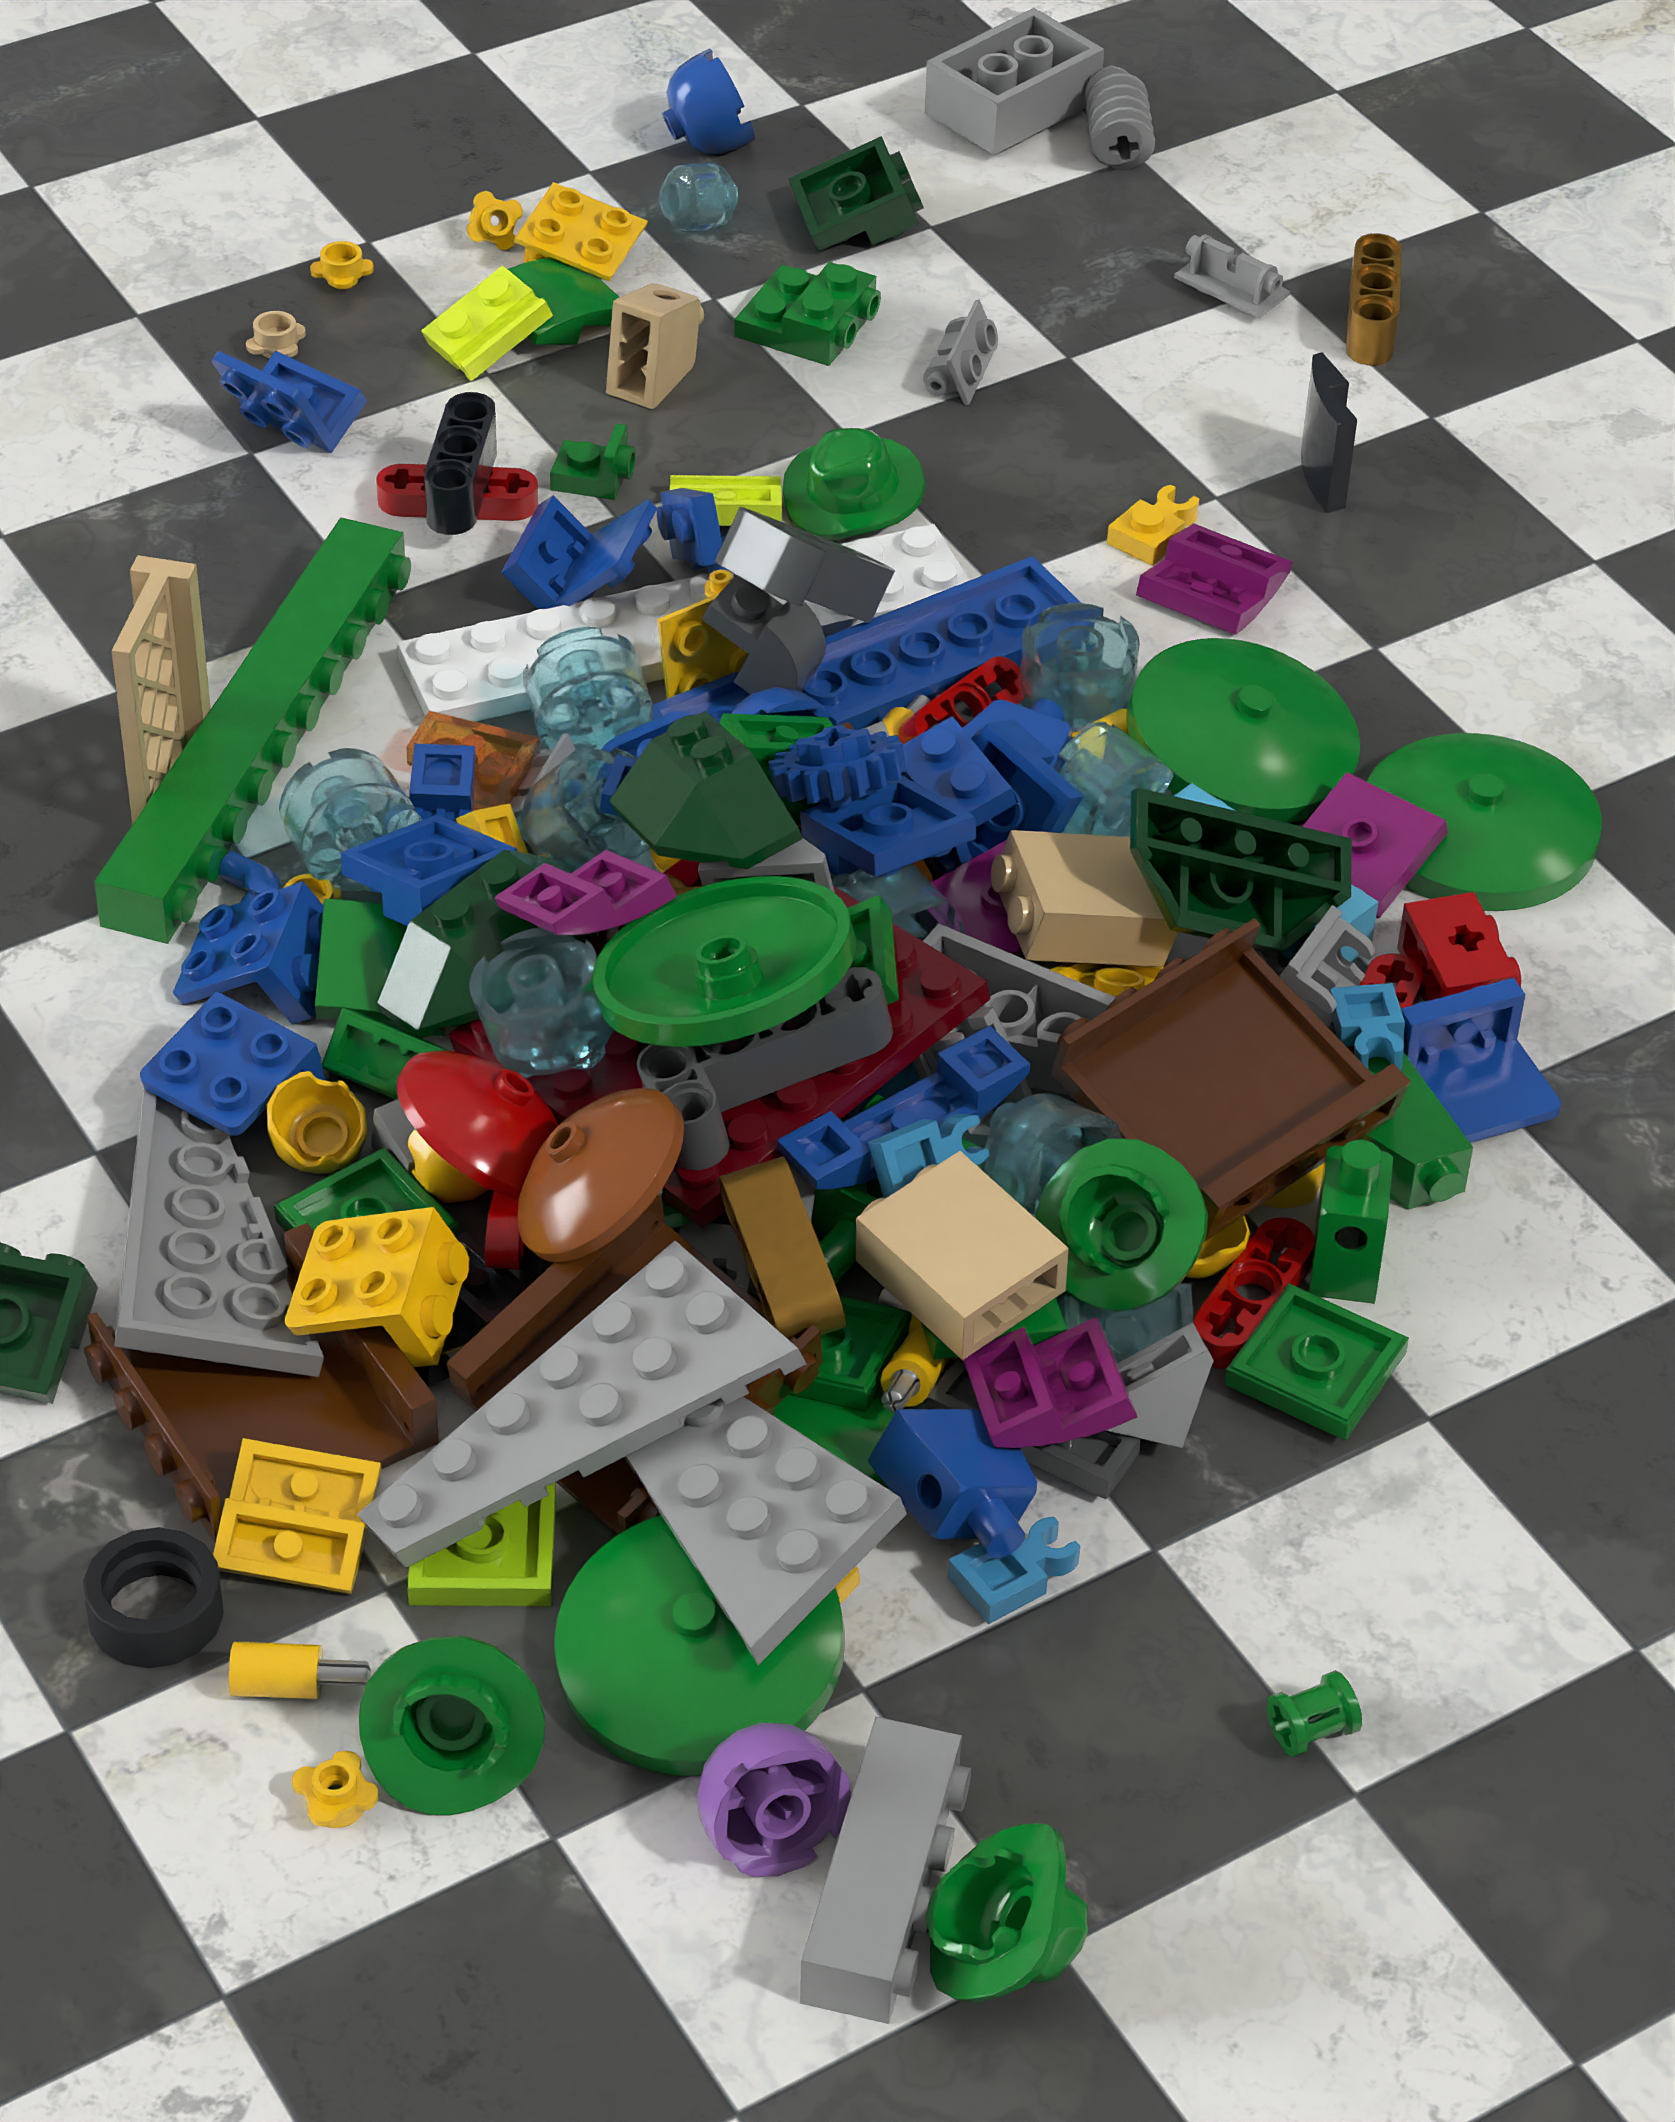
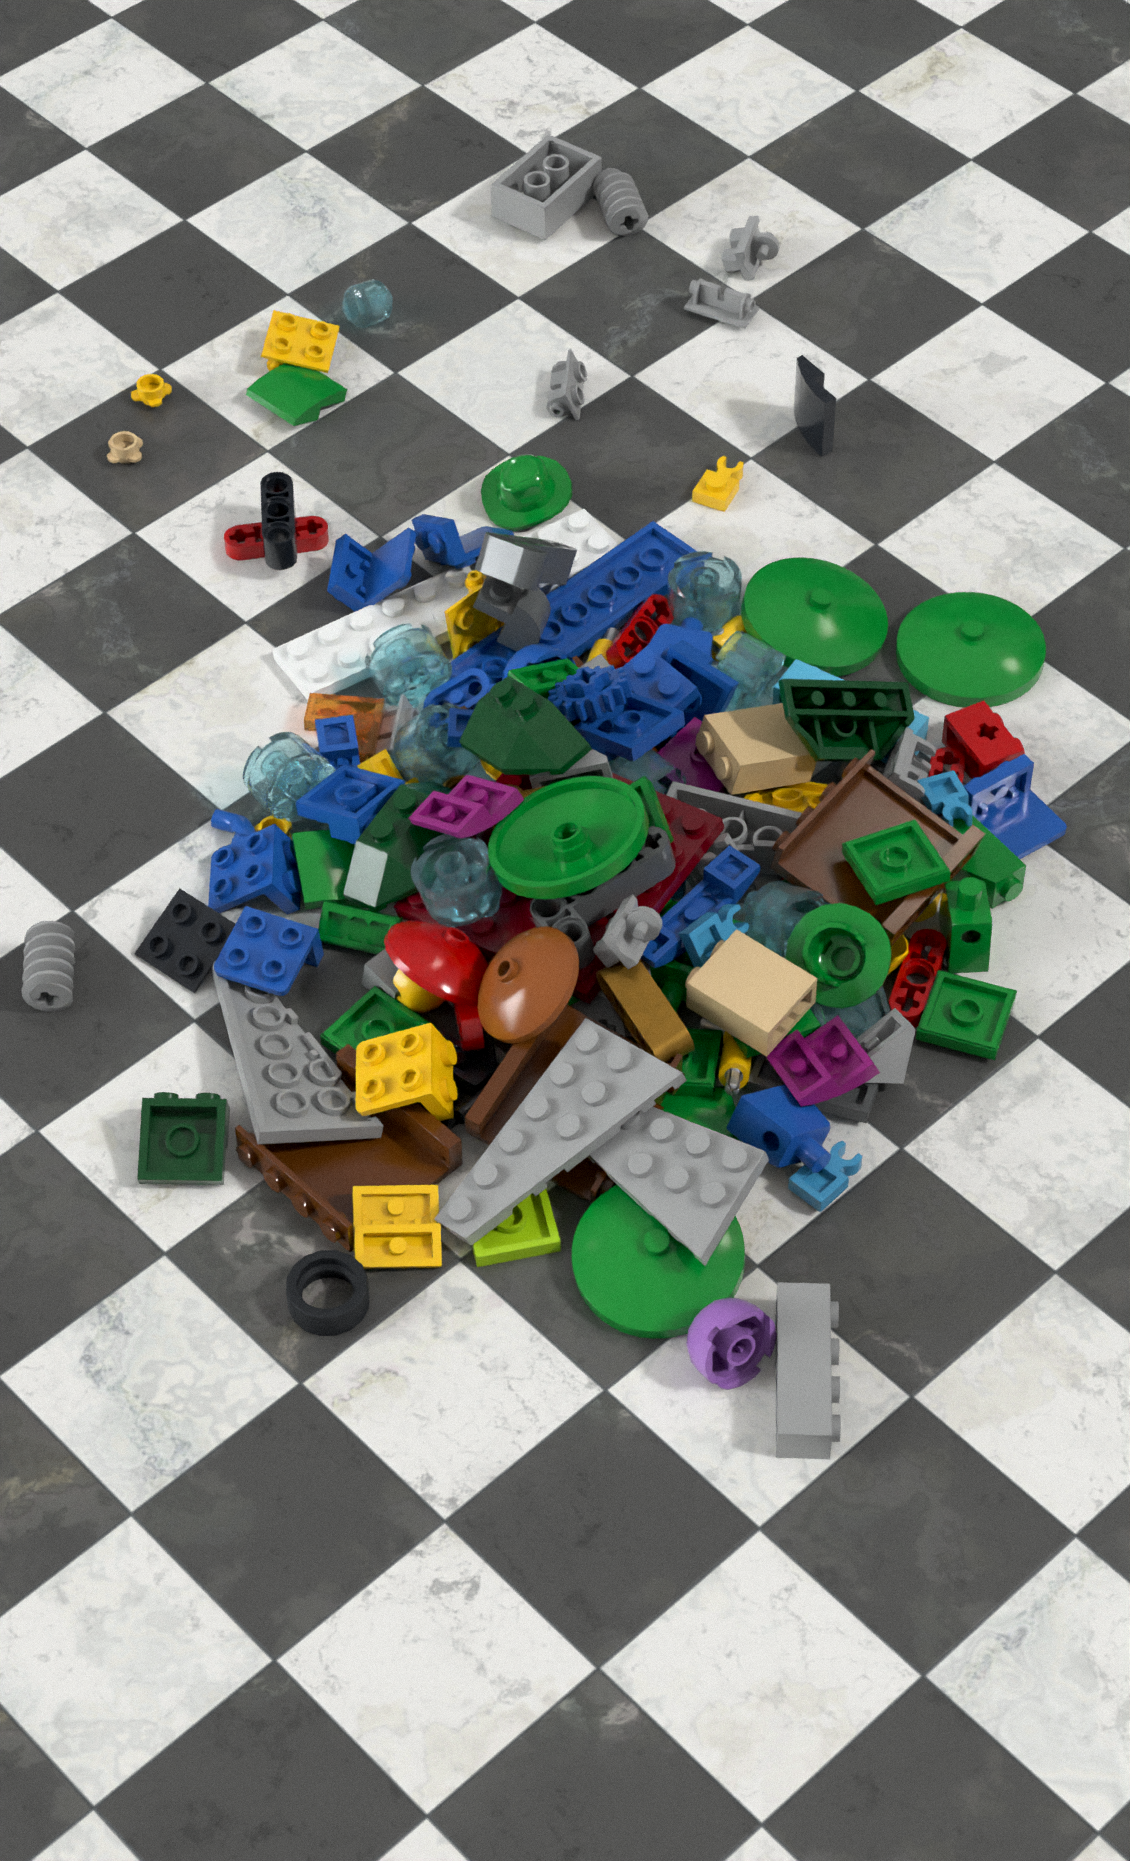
camera: 10 degrees left, 5 degrees up
green brick [94,517,411,944] -> none
tan fence [112,555,211,825] -> none
blue bracket [211,351,367,453] -> none
yellow piece [229,1642,371,1699] -> none
yellow hair [267,1071,367,1174] -> none
yellow plate [292,1751,378,1828] -> none
green hat [359,1635,545,1815] -> none
neon yellow plate [421,265,553,382] -> none
yellow plate [466,191,523,250] -> none
green bracket [550,424,636,500] -> none
tan torso [606,283,704,410] -> none
blue cylinder [662,48,755,155] -> none
neon yellow plate [670,475,782,526] -> none
green plate [734,262,881,366] -> none
dark green plate [788,136,924,252] -> none
green hat [925,1823,1088,2003] -> none
magenta slope [1136,523,1293,635] -> none
green bush [1267,1670,1362,1757] -> none
magenta plate [1302,772,1448,919] -> none
pearl gold beam [1346,233,1402,366] -> none
none -> black hinge [134,888,235,993]
none -> light grey hips [593,894,663,969]
none -> light grey hips [721,216,780,280]
none -> green plate [842,819,950,905]

